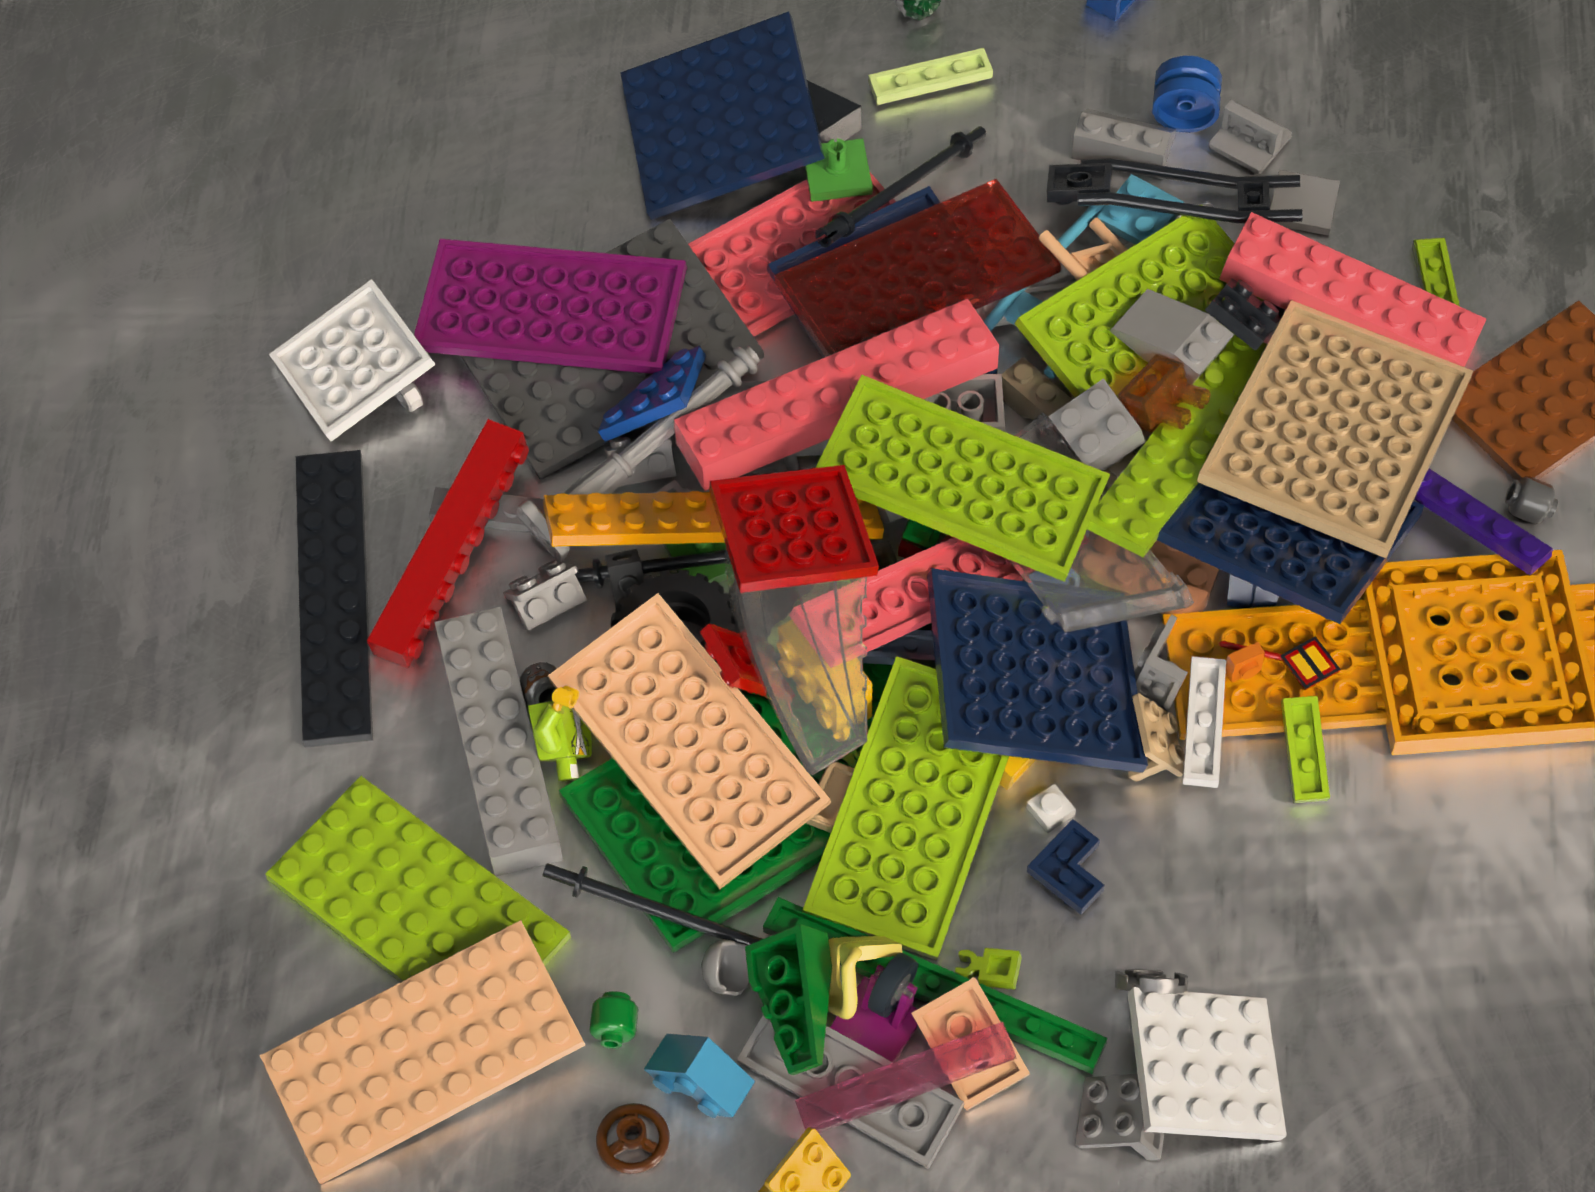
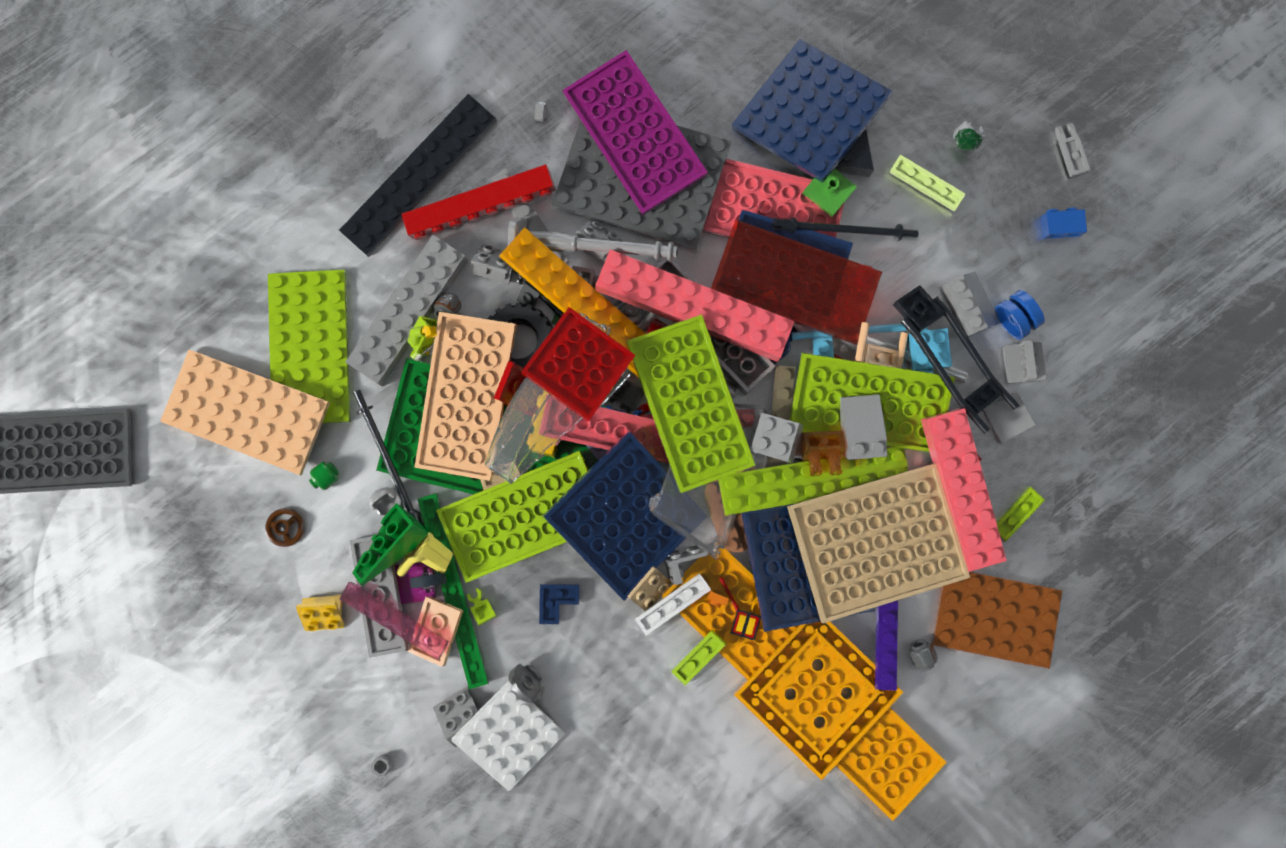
camera: 45 degrees right, 25 degrees up
white plate [269,279,436,441] -> none
blue plate [598,346,706,442] -> none
dark azure brick [644,1033,755,1118] -> none
white plate [1026,784,1076,833] -> none
black plate [1205,278,1282,351] -> none

